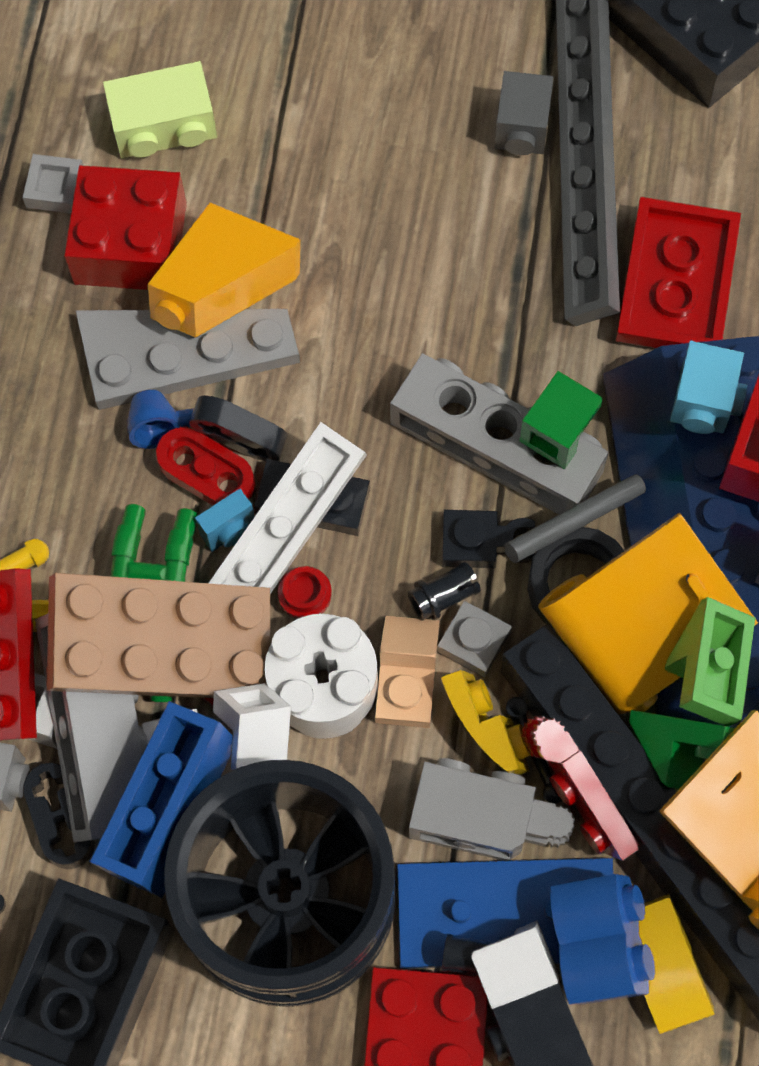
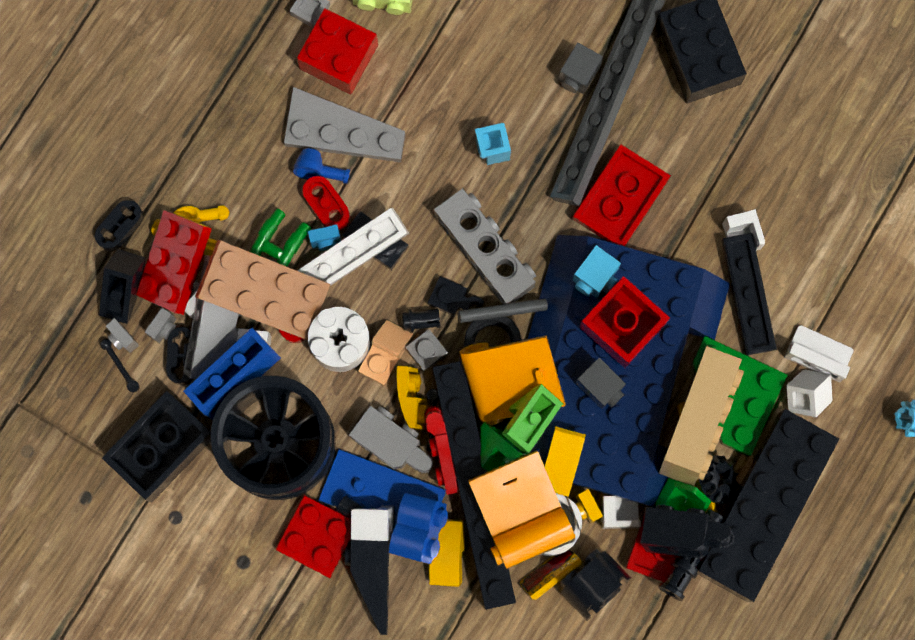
camera: 20 degrees right, 10 degrees up
light orange slope [148,203,301,338] -> none
black beam [189,395,288,461] -> none
white panel [213,683,291,771] -> none
red plate [278,566,332,619] -> none
green panel [519,371,602,470] -> none
none -> medium azure brick [475,123,511,165]

